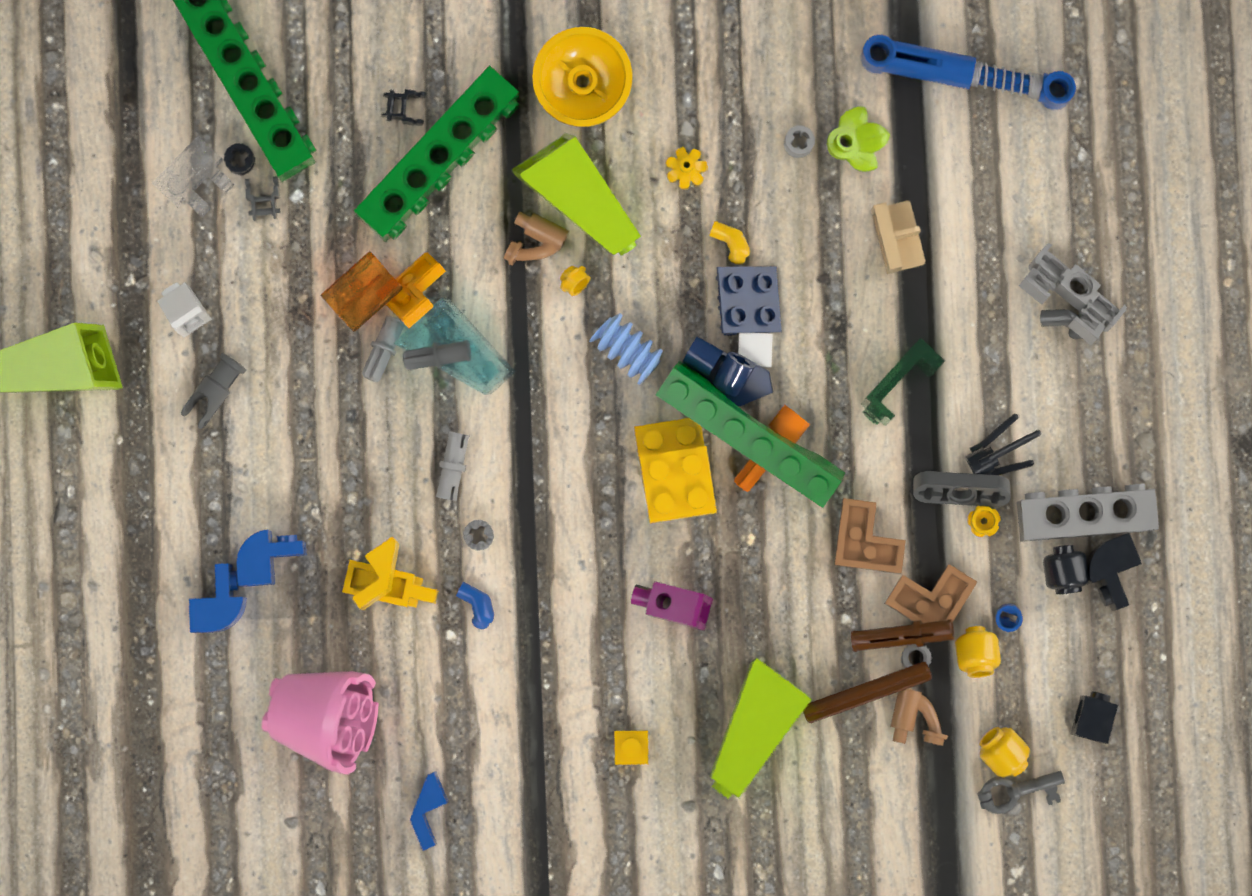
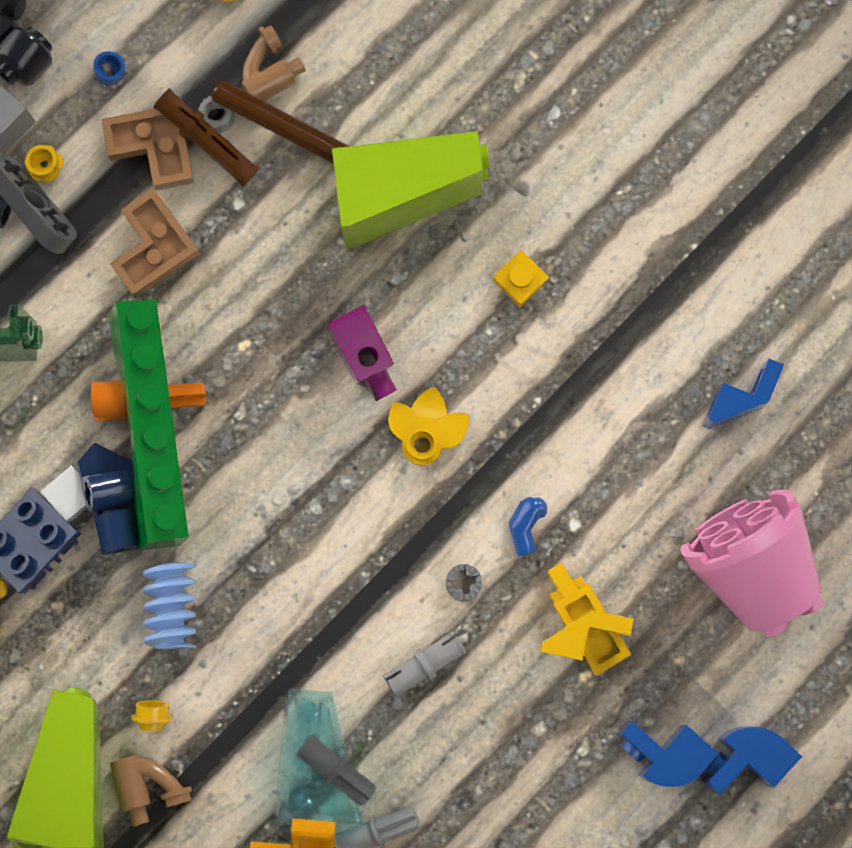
camera: 130 degrees left, 5 degrees down
yellow bracket [634,418,717,524] -> none
yellow head [955,626,1001,678] -> none
none -> yellow plate [388,387,469,466]

